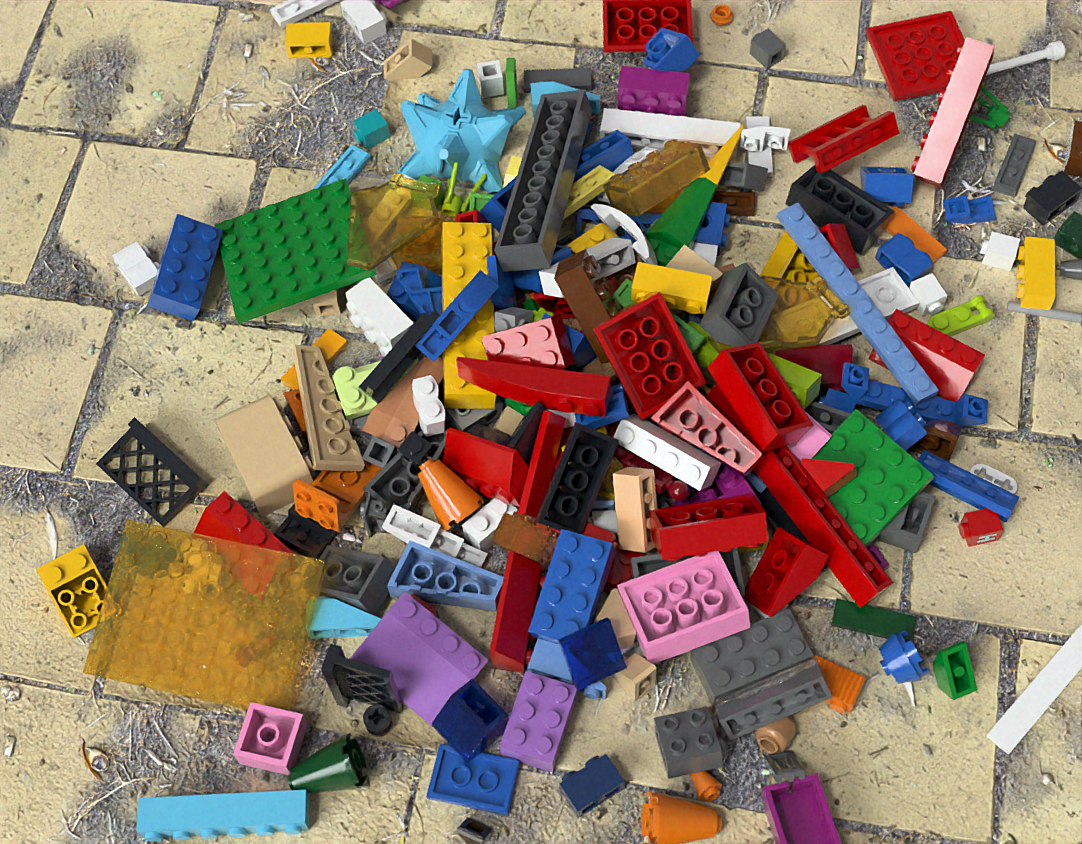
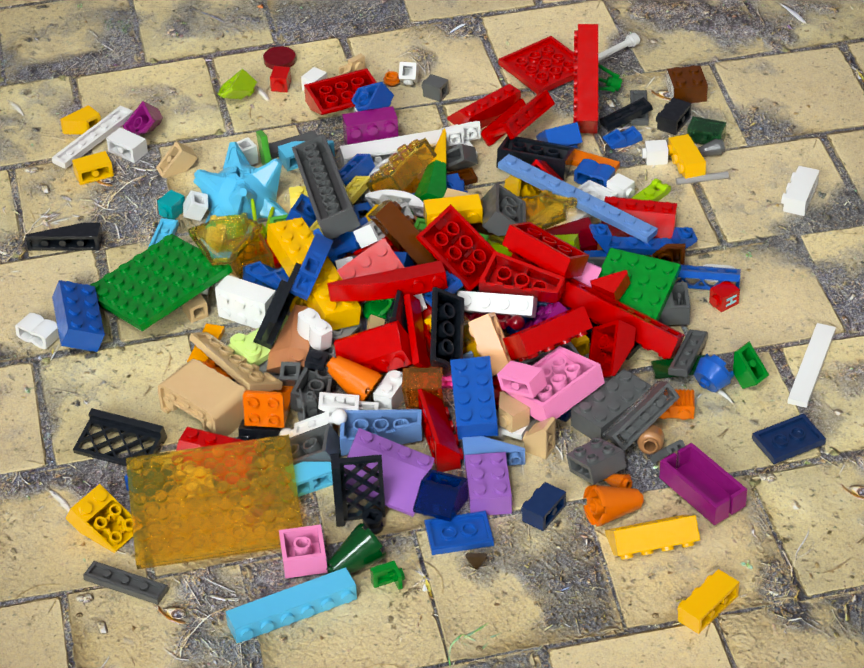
camera: 25 degrees left, 20 degrees down
clear blue tile [558,617,627,691] -> none
blue brick [875,399,927,451] -> none
none -> black slope [25,223,103,251]
none -> dark grey tile [83,561,168,605]
none -> white brick [183,190,208,221]
none -> white plate [279,409,347,441]
none -> green bracket [370,561,405,590]
none -> white brick [399,62,419,85]
none -> red slope [447,83,521,129]
none -> bright pink brick [497,360,547,398]
none -> black tile [599,97,653,132]
none -> dark grey tile [668,329,708,377]
none -> dark blue plate [752,413,826,464]

